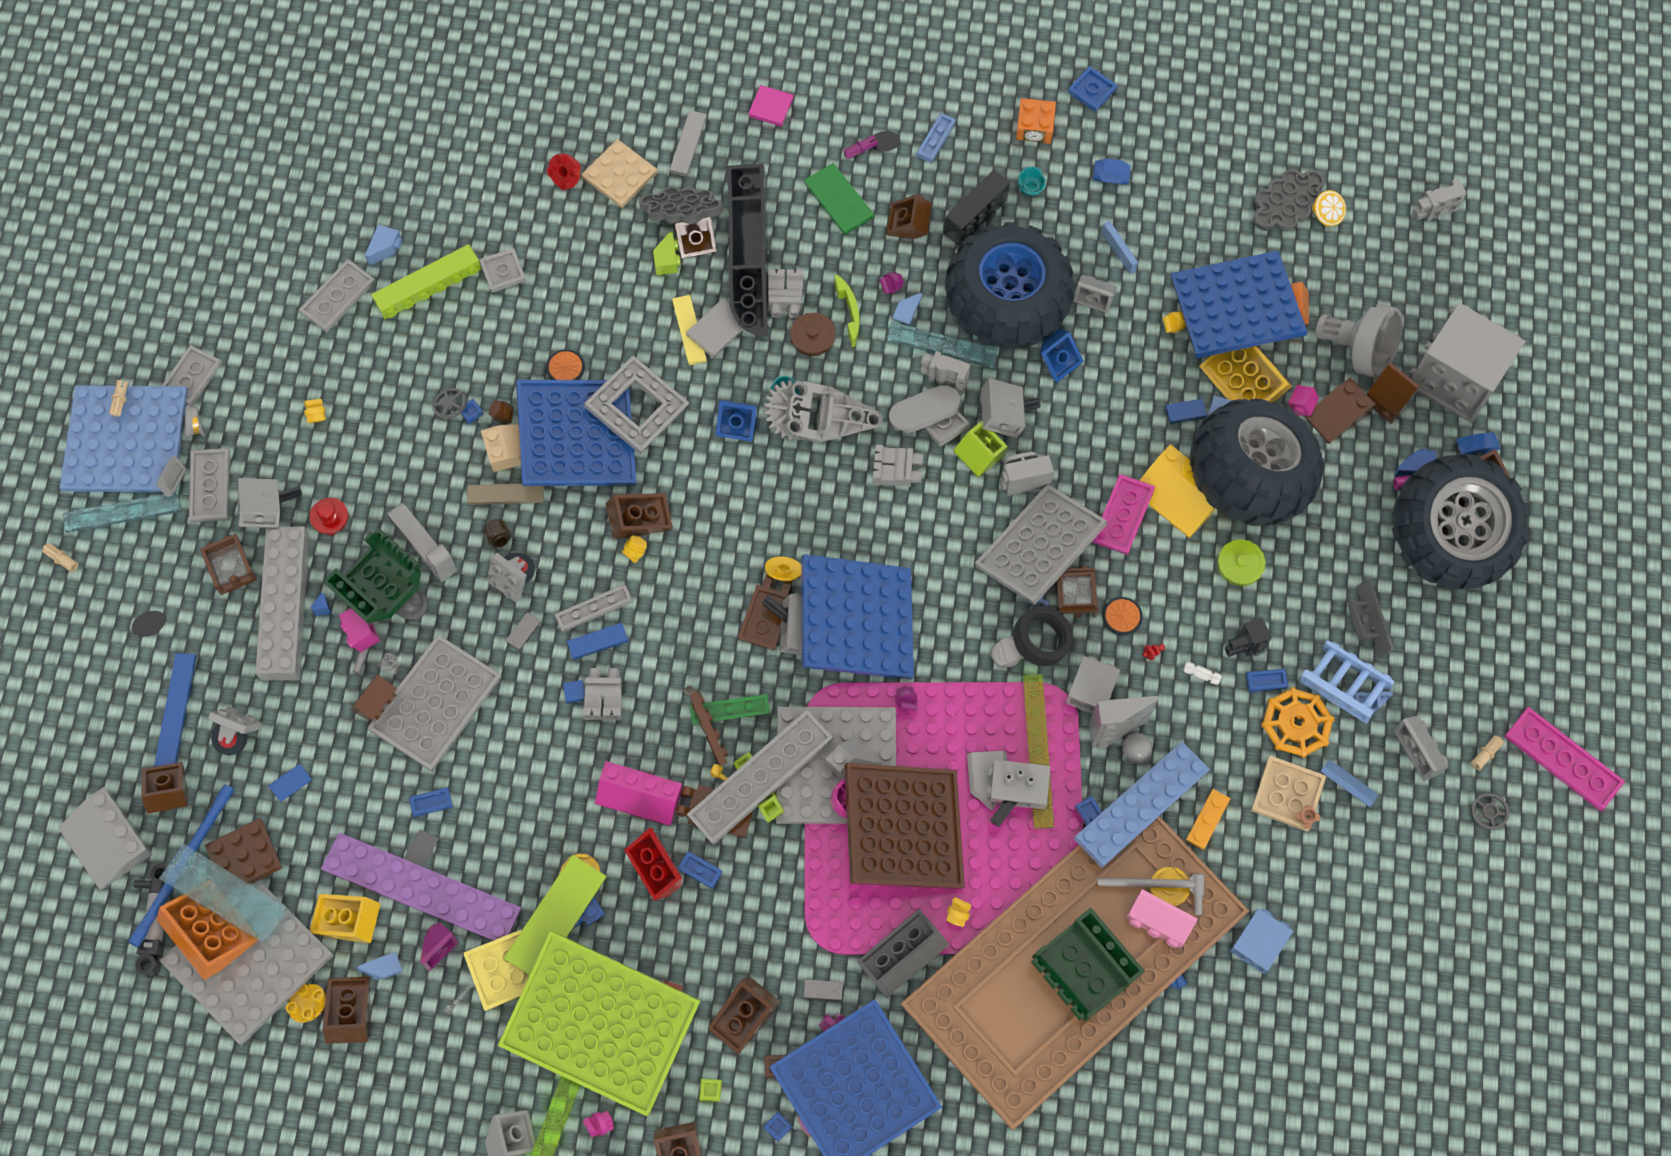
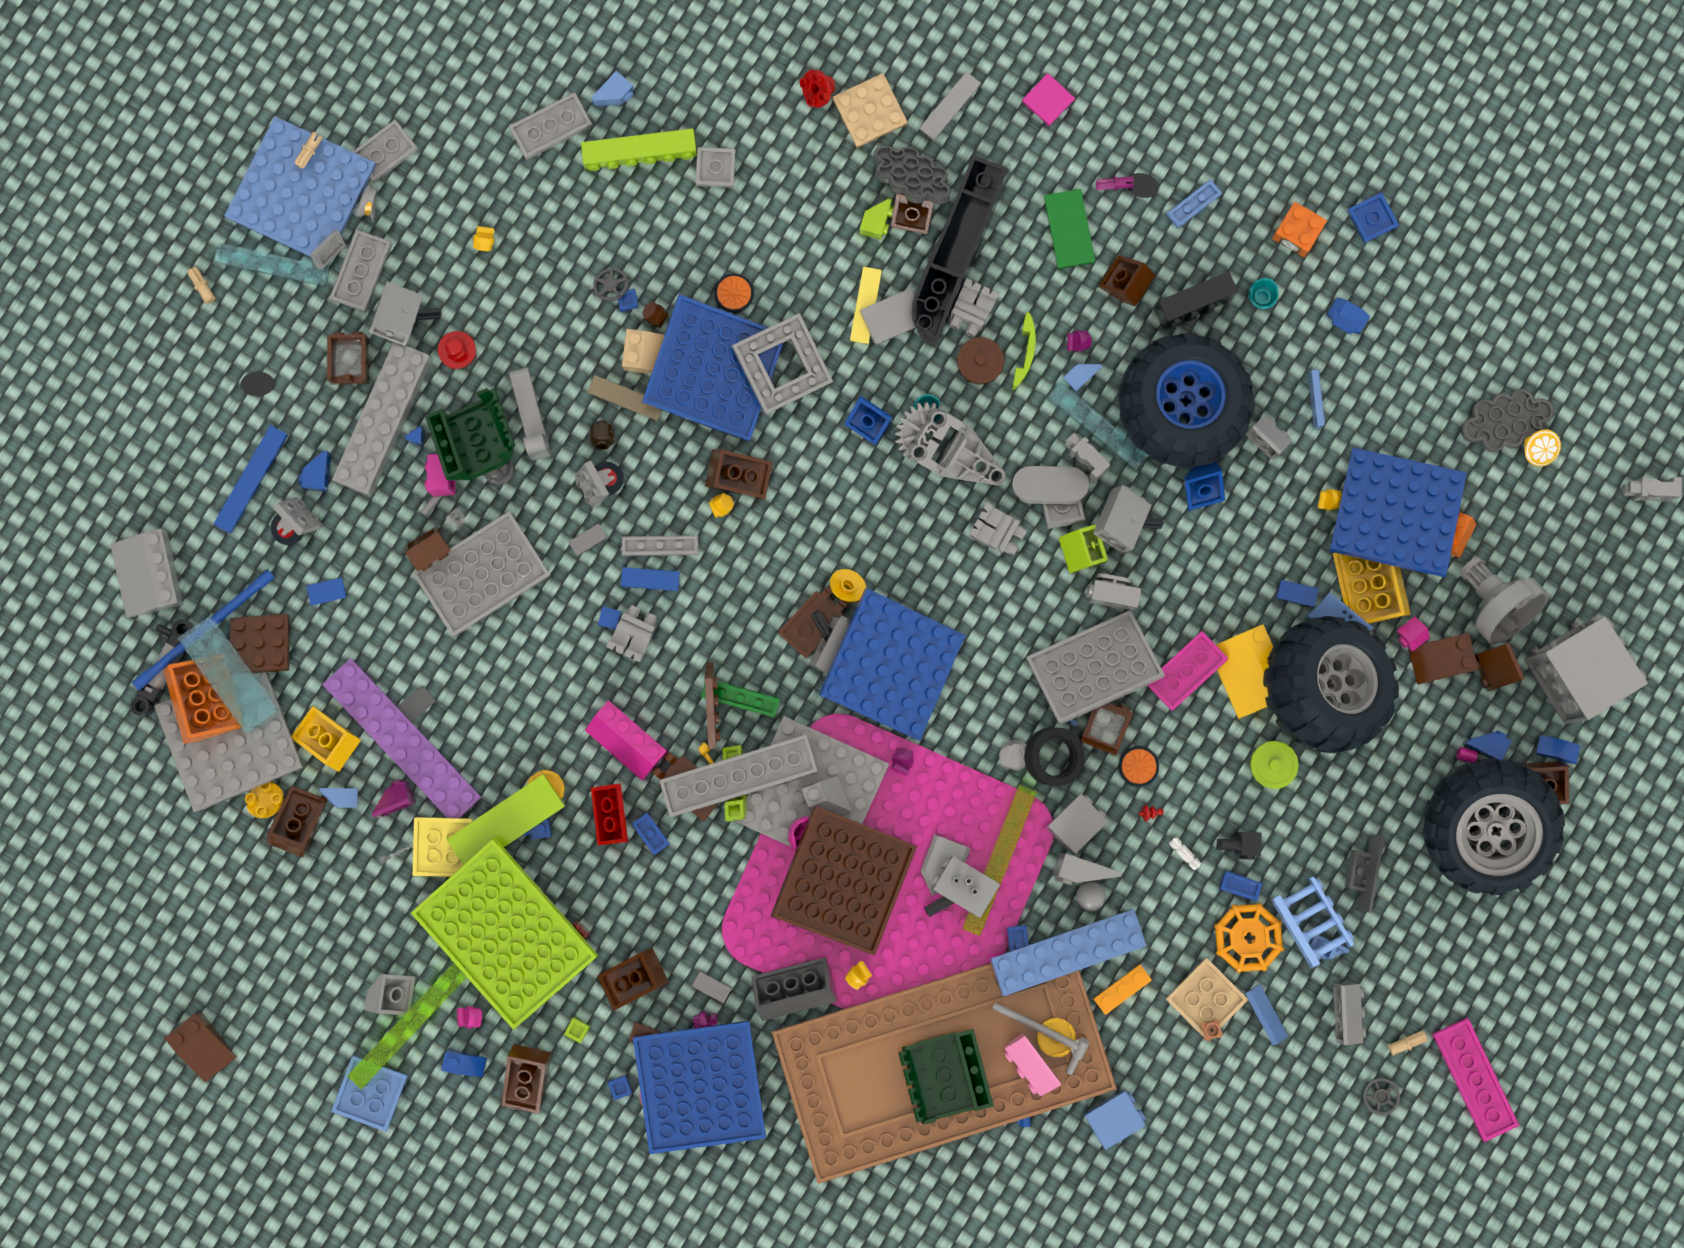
camera: 25 degrees right, 15 degrees up
reddish brown slope [141,762,188,814] -> none
blue tile [409,787,453,817] -> none
none -> blue slope [299,451,331,492]

